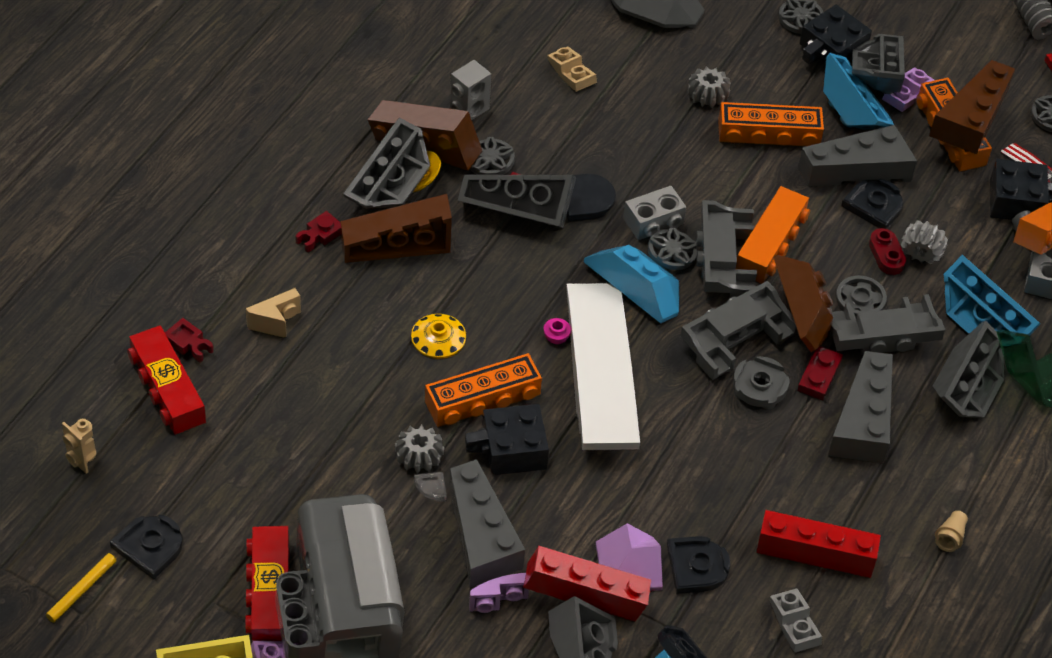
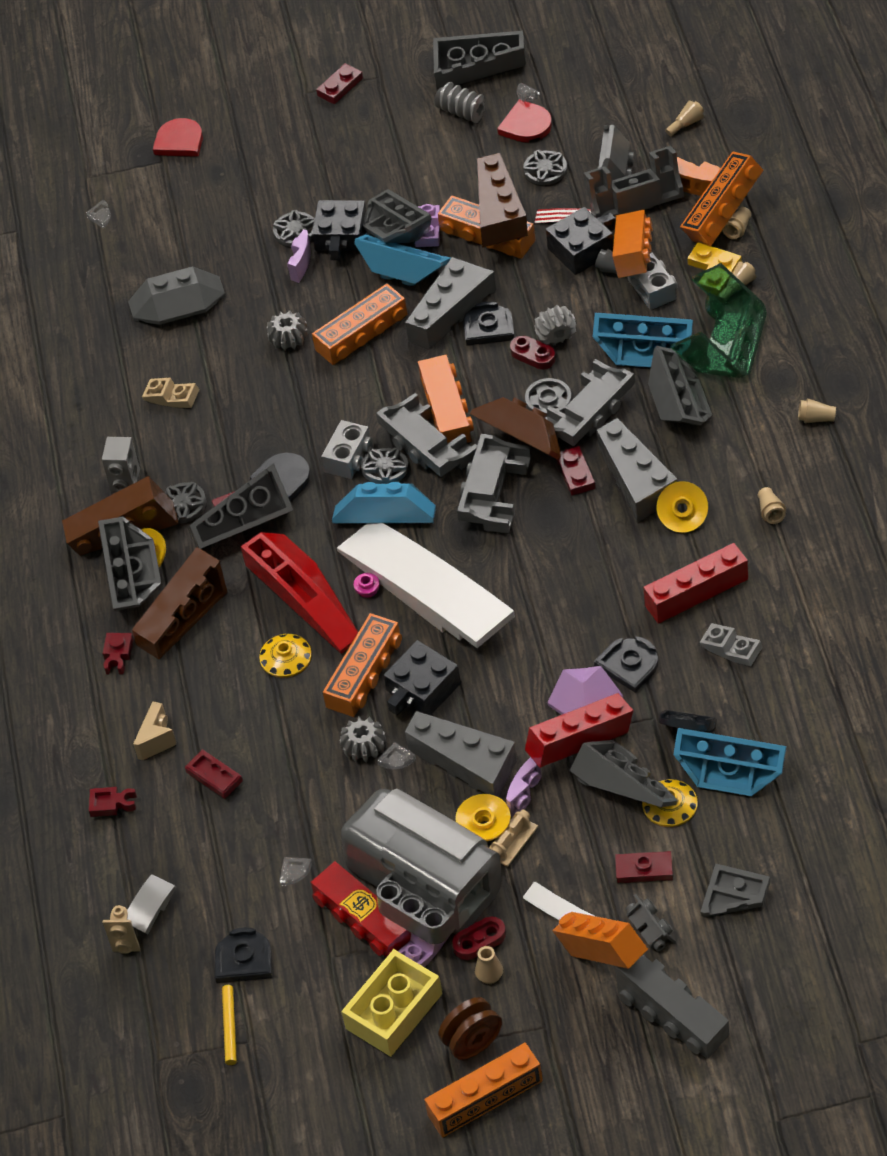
camera: 30 degrees left, 0 degrees up
red brick [127,325,206,435] -> none
dark grey plate [733,356,789,410] -> none
none -> light grey slope [127,874,176,934]
none -> dark red plate [185,749,243,799]
none -> red wedge [241,532,358,653]
none -> clear tile [280,857,312,886]
none -> lavender slope [288,229,311,283]
none -> yellow dish [456,794,511,841]
none -> tan hinge [489,810,538,867]
none -> yellow dish [657,481,708,533]

